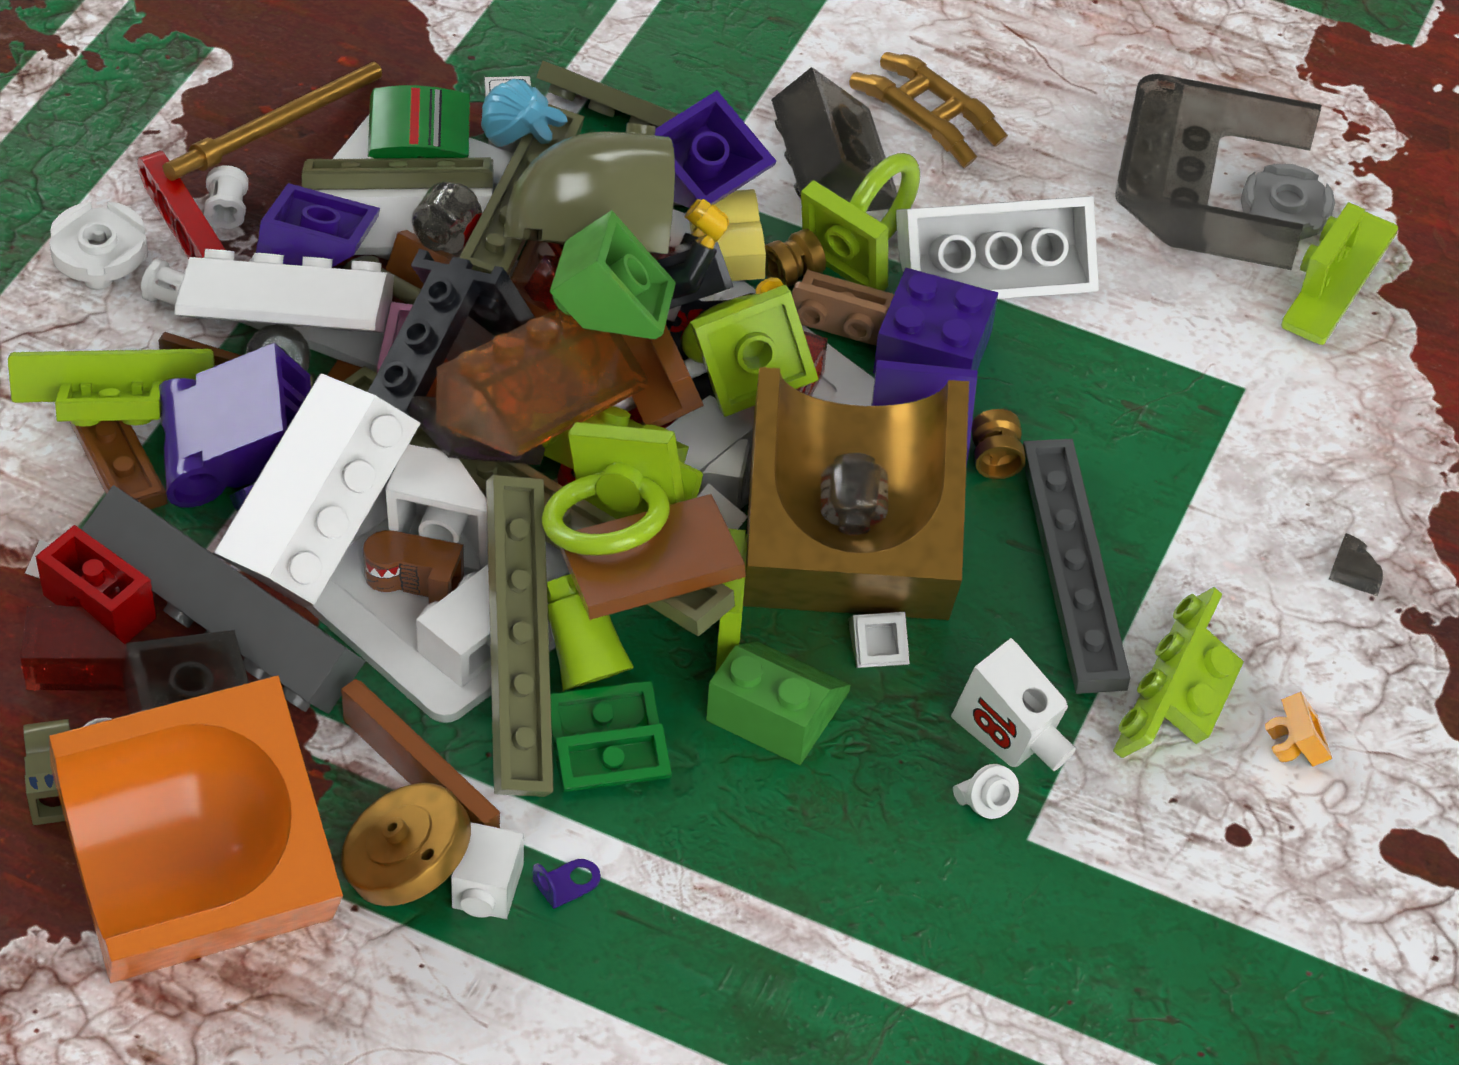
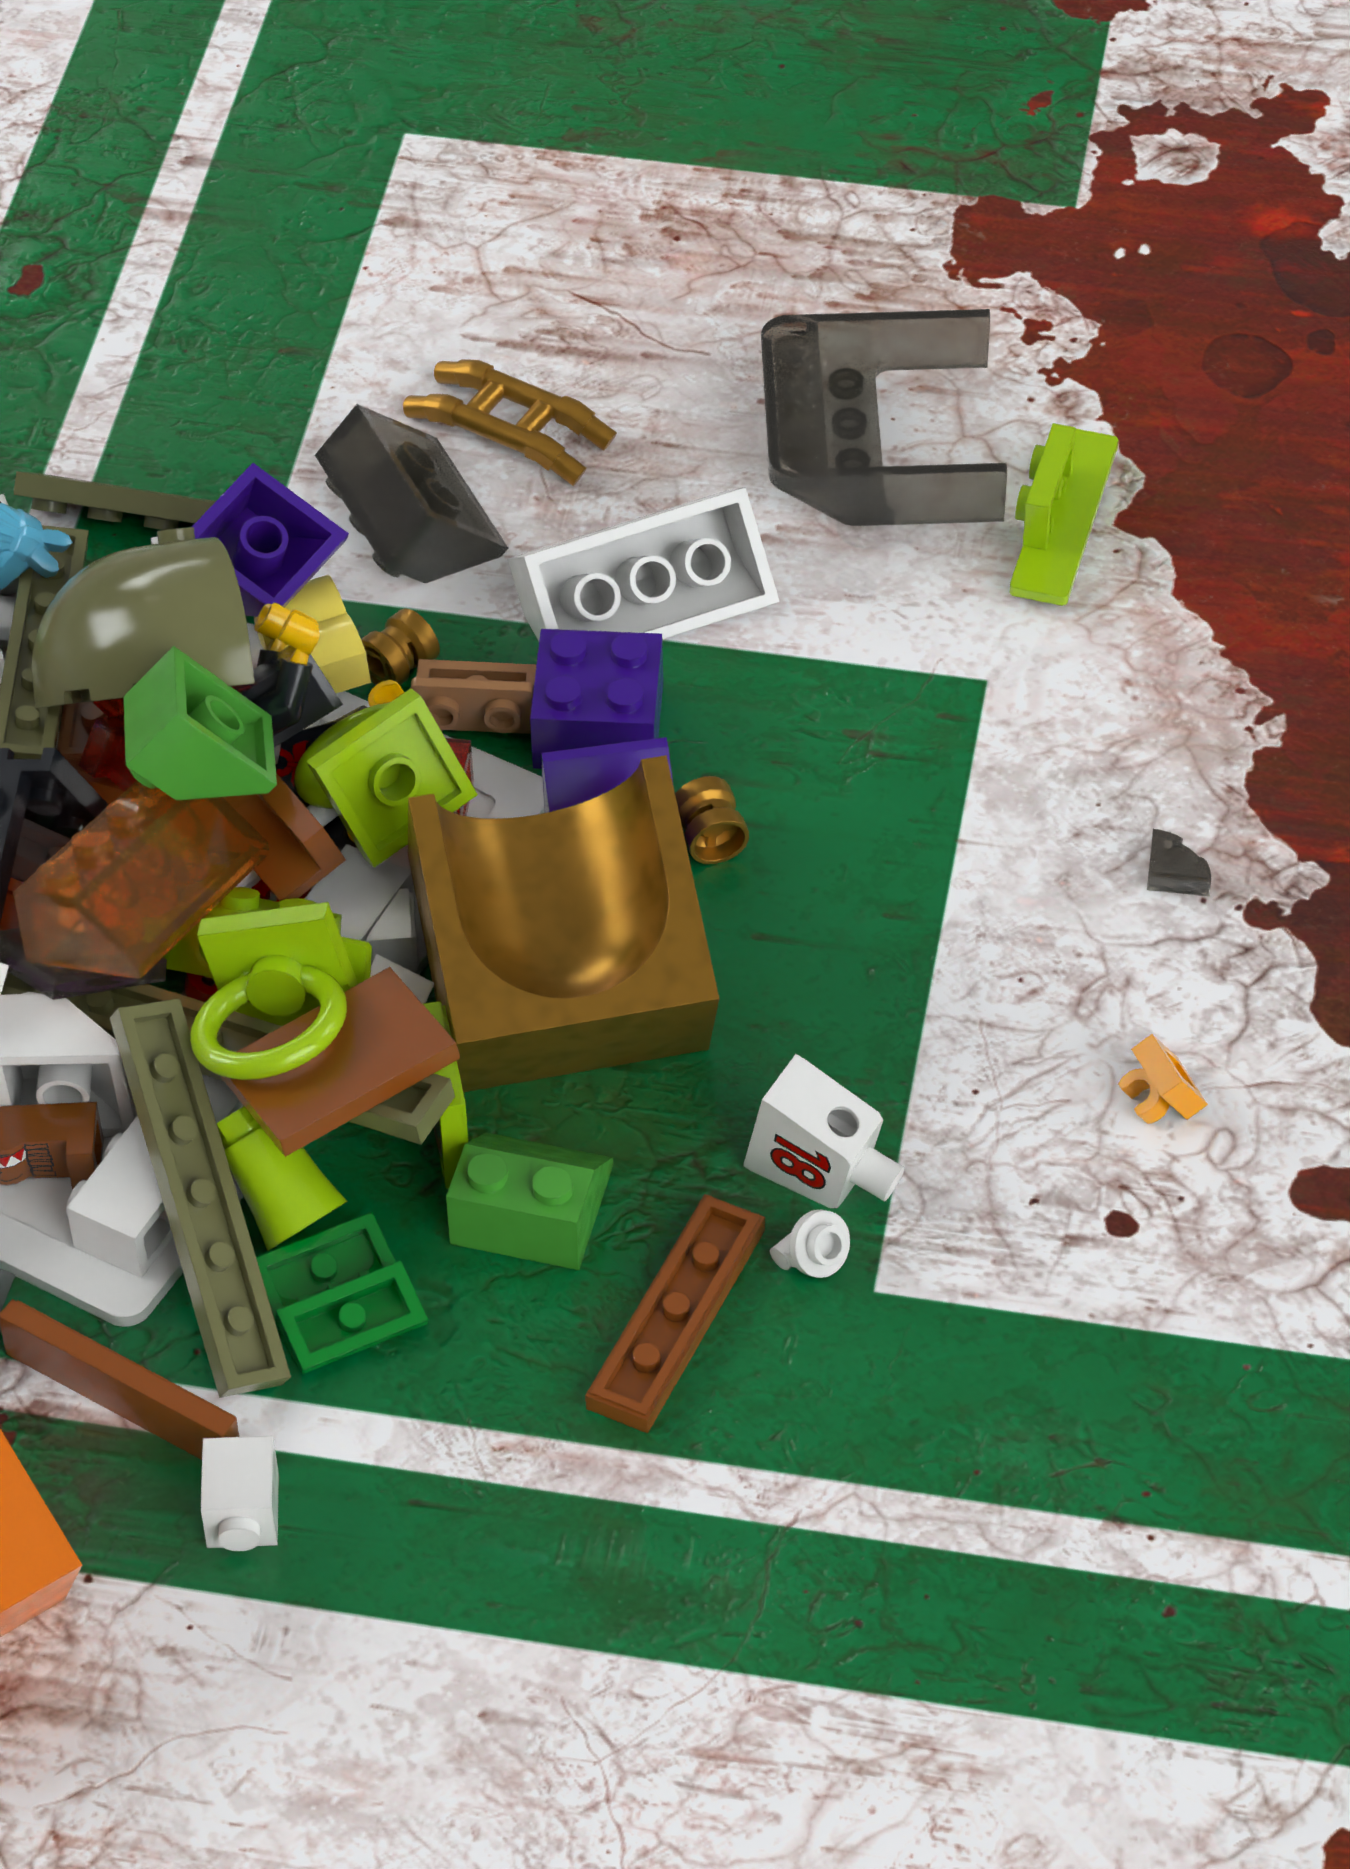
camera: 10 degrees left, 0 degrees up
pearl gold wheel [341,783,471,906] -> none
dark purple piece [533,859,601,909] -> none
lime tile [801,153,920,291] -> none
clear smoke head [820,453,888,535] -> none
white slope [848,612,910,668] -> none
dark grey plate [1023,439,1130,694] -> none
lime bracket [1113,587,1244,758] -> none
light grey tile [1241,164,1335,239] -> none
none -> dark orange tile [585,1194,765,1434]

